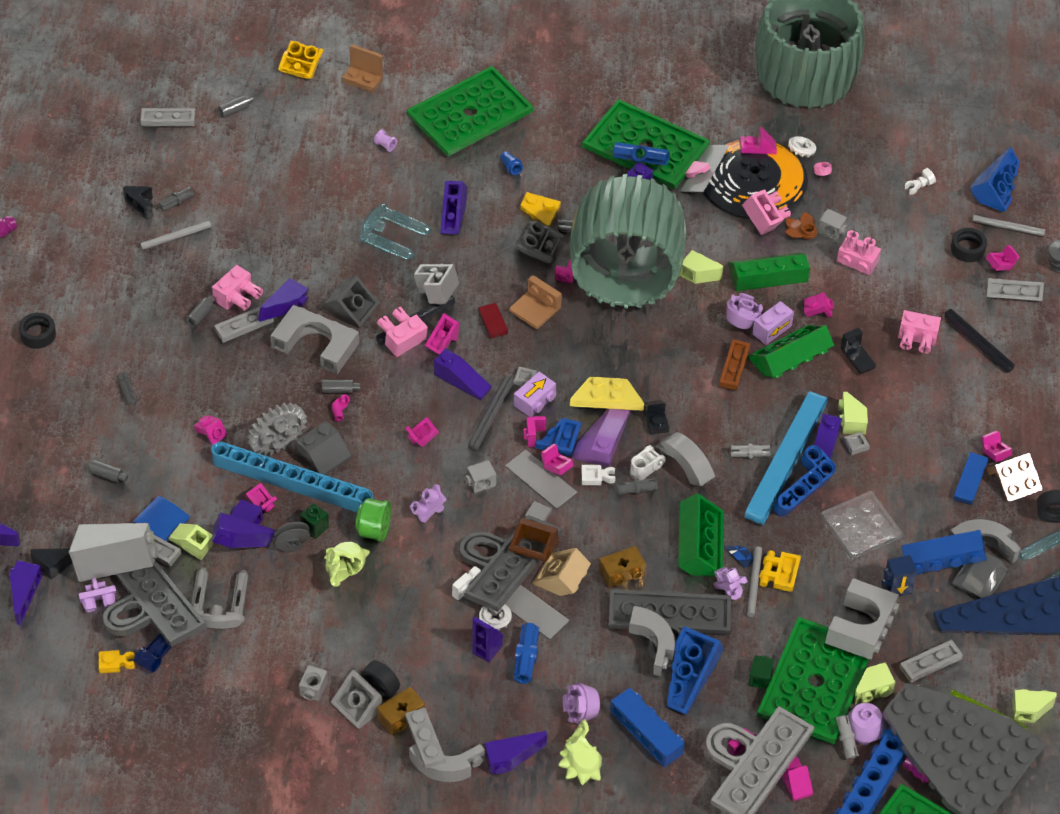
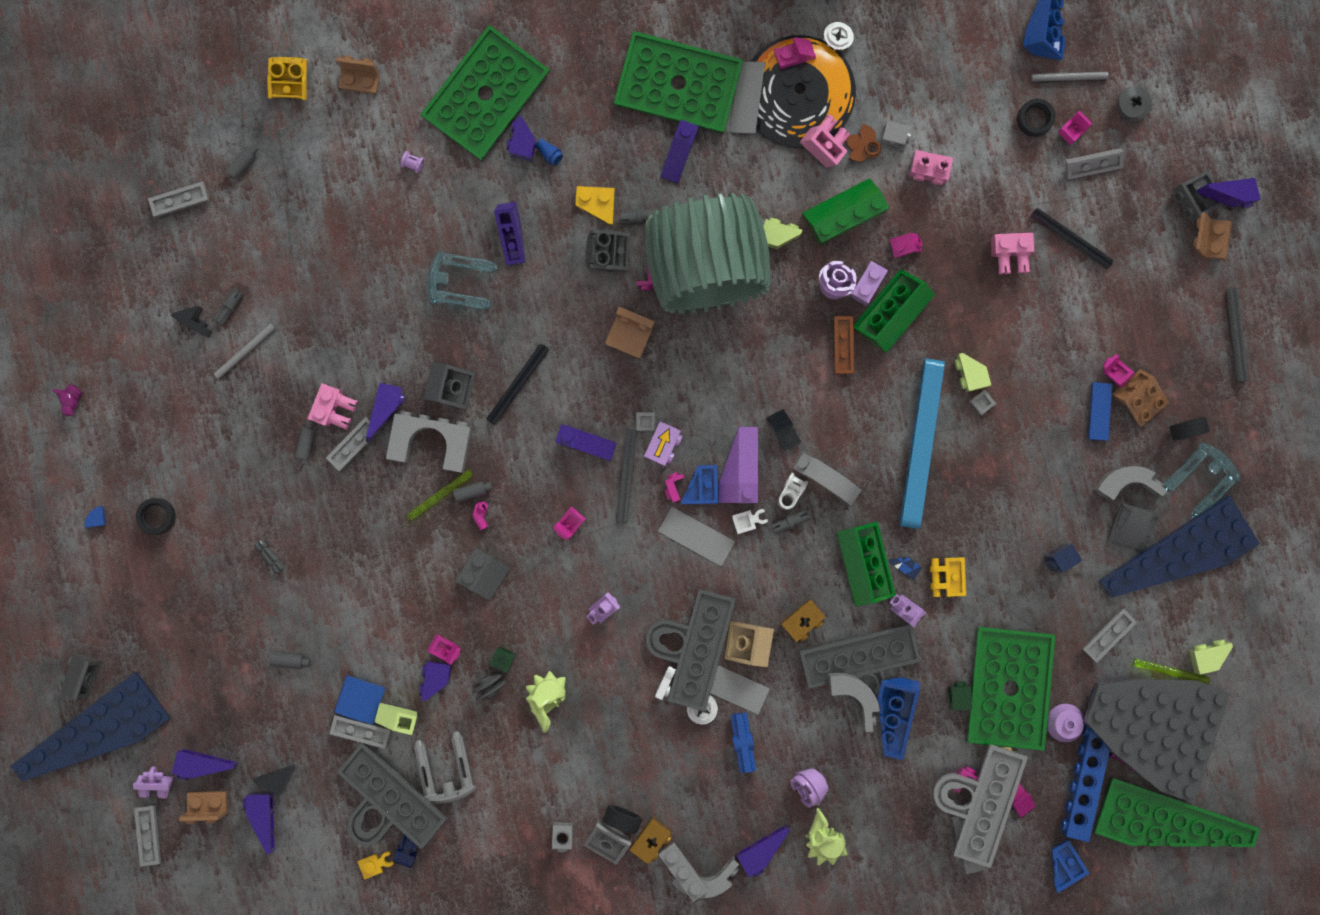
camera: 15 degrees left, 35 degrees up
light grey slope [69,523,159,581] -> none
lavender hips [79,577,116,613] -> none
dark pink bracket [194,415,227,445] -> none
dark azure beam [211,442,373,512] -> none
dark purple slope [212,512,275,548] -> none
light grey gear [247,402,307,456] -> none
bright green wheel [356,498,391,542] -> none
bright pink brick [377,307,428,357] -> none
light grey brick [414,264,459,305] -> none
dark pink slope [425,313,460,354] -> none
light grey brick [465,460,496,493] -> none
dark purple slope [472,617,503,662] -> none
dark red tile [478,303,508,339] -> none
reddish brown tile [509,518,559,562] -> none
light grey tile [525,501,552,522] -> none
dark pink bracket [541,444,574,476] -> none
light yellow wing [570,377,644,411] -> none
blue brick [610,688,685,768] -> none
blue piece [613,142,669,166] -> none
bright pink tile [685,161,710,178] -> none
light grey pin [731,443,770,459] -> none
light grey bar [747,546,762,617] -> none
blue beam [773,445,836,517] -> none
dark purple slope [807,413,842,473] -> none
bright pink tile [814,162,832,176] -> none
clear plate [821,491,903,560] -> none
light grey arch [825,578,900,660] -> none
light grey pin [836,715,859,759] -> none
black bracket [840,328,876,374] -> none
yellowish green slope [854,663,895,704] -> none
blue brick [902,530,987,575] -> none
white piece [905,168,936,195] -> none
none -> clear neon green bar [407,470,473,520]
none -> dark purple slope [507,116,536,162]

